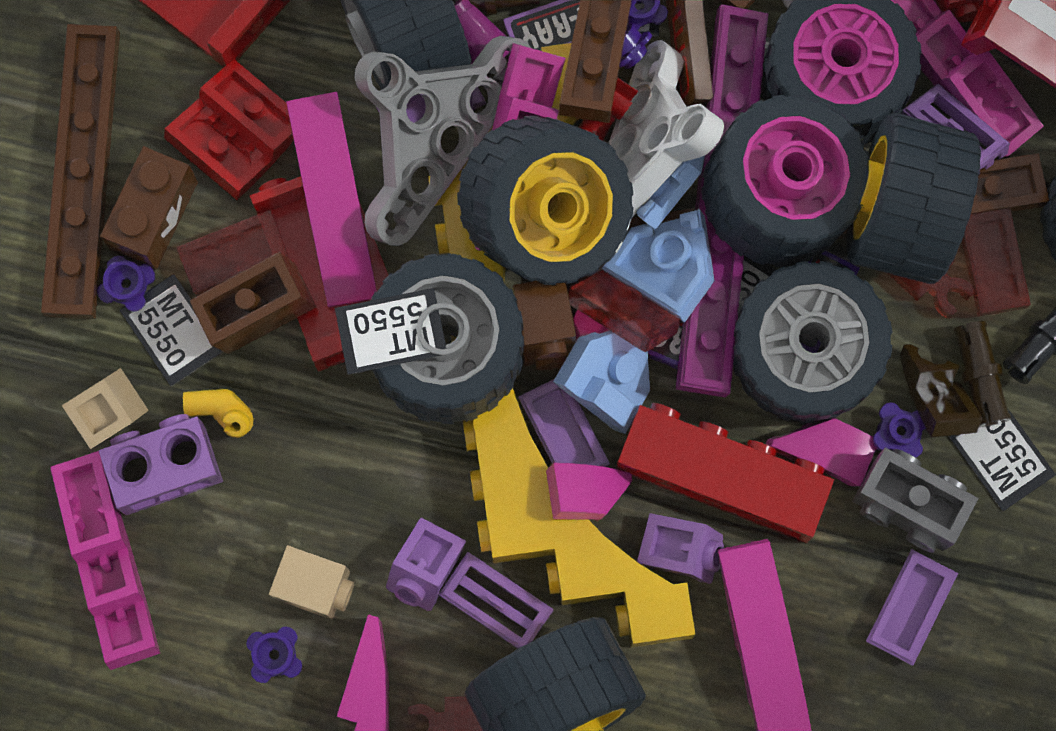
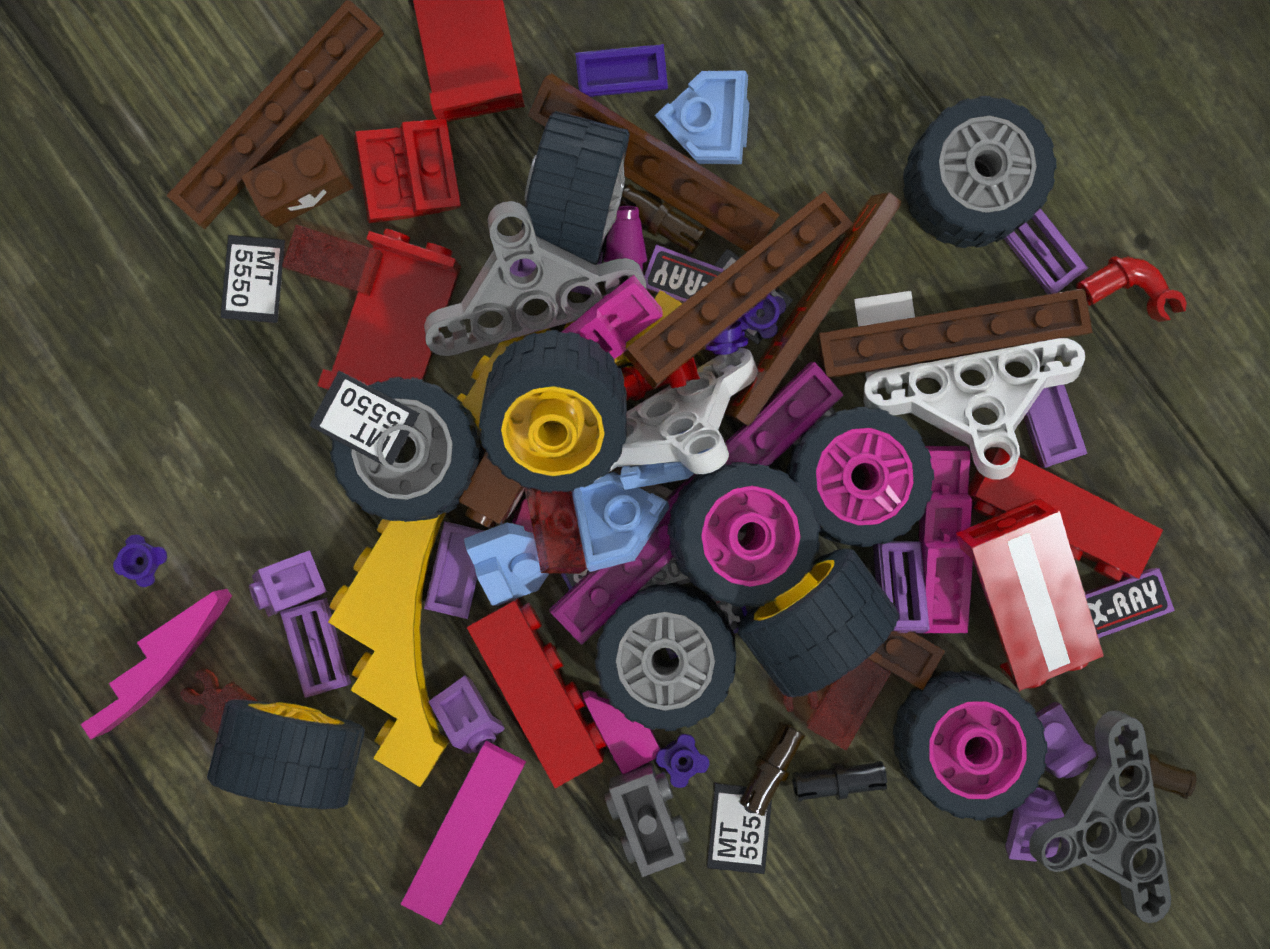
camera: 40 degrees right, 10 degrees up
dark pink slope [50,451,160,670] -> none
tan brick [62,368,149,449] -> none
dark purple plate [97,256,155,312] -> none
medium lavender brick [98,414,223,516] -> none
yellow arm [183,389,254,438] -> none
reddish brown brick [190,252,317,354] -> none
tan brick [269,545,354,620] -> none
dark pink slope [286,92,377,308] -> none
dark pink slope [546,463,632,522] -> none
medium lavender tile [866,549,958,666] -> none
dark brown slope [900,344,982,438] -> none

